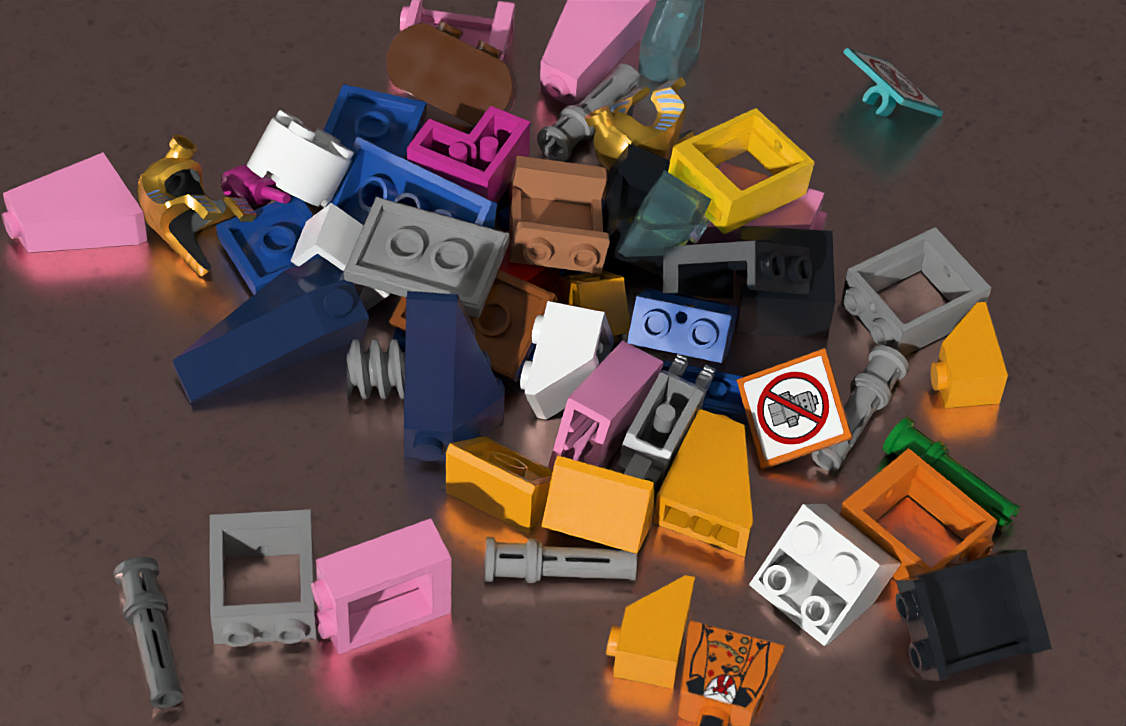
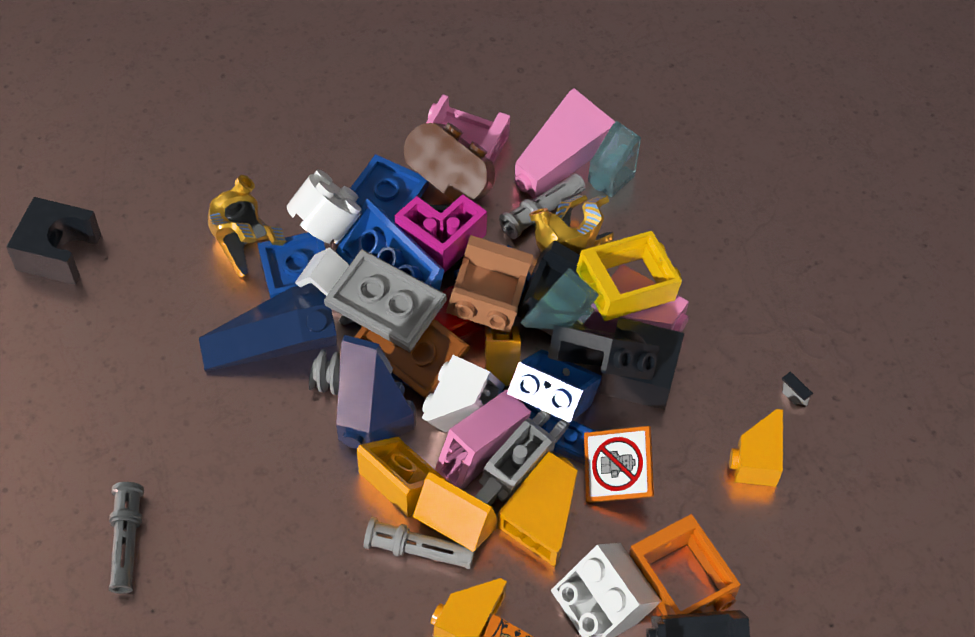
camera: 15 degrees right, 5 degrees up
bright pink slope [1,152,147,253] -> none
light grey window [210,509,316,647] -> none
dark pink piece [221,164,291,206] -> none
bright pink window [311,518,451,655] -> none
light grey pin [812,345,909,471] -> none
light grey window [842,227,991,356] -> none
teal piece [843,48,944,117] -> none
green pin [882,416,1021,532] -> none
none -> black piece [782,371,813,406]

